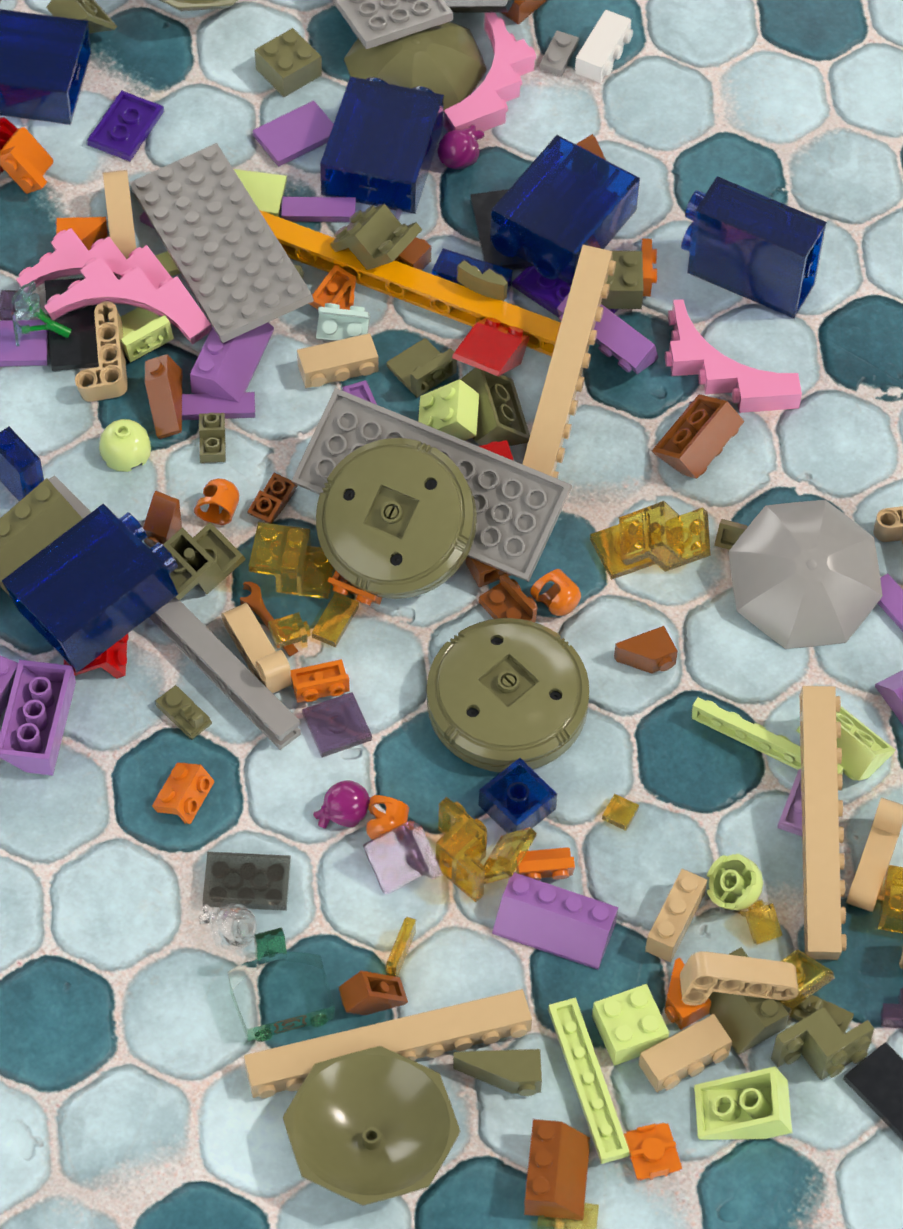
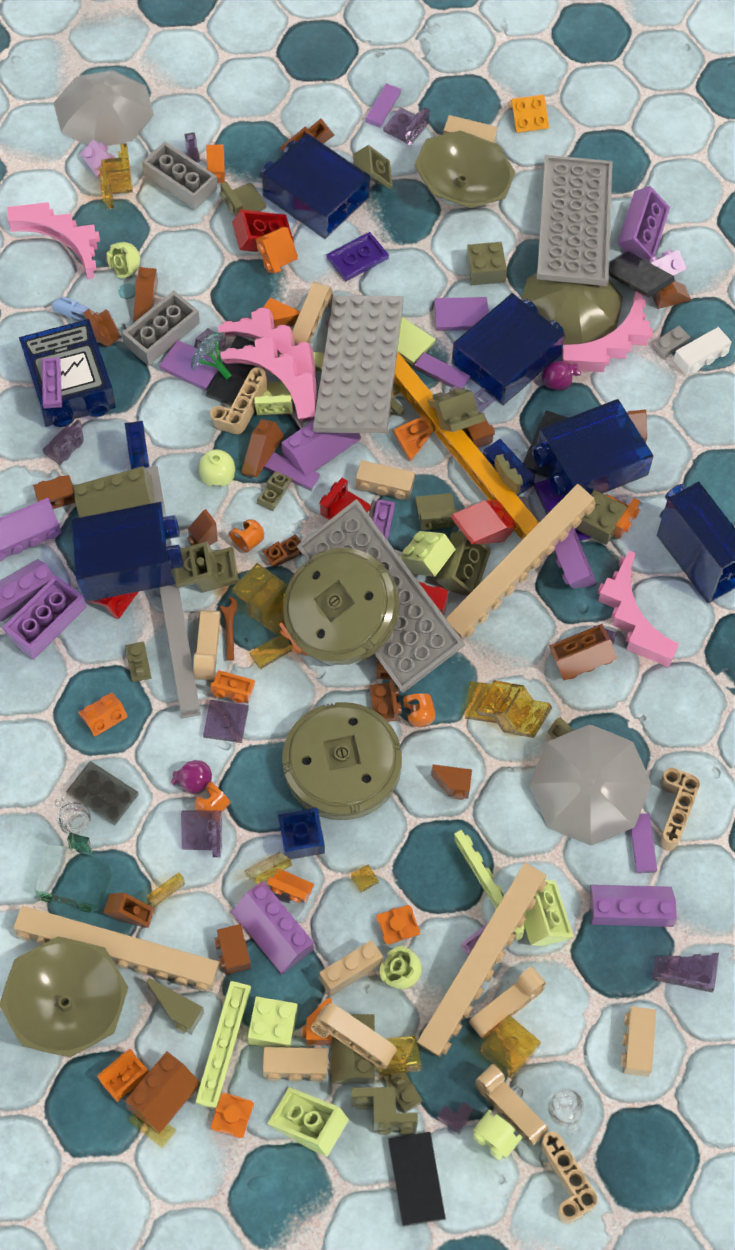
camera: 30 degrees right, 5 degrees up
clear yellow bracket [268,612,311,648] -> none
light aqua bracket [316,303,370,341] -> none
clear yellow bracket [435,797,487,902] -> none
clear yellow bracket [740,899,783,944] -> none
none -> orange bracket [97,1049,149,1102]
none -> dark orange brick [214,924,251,975]
none -> red bracket [319,478,371,520]
none -> orange piece [376,905,420,945]

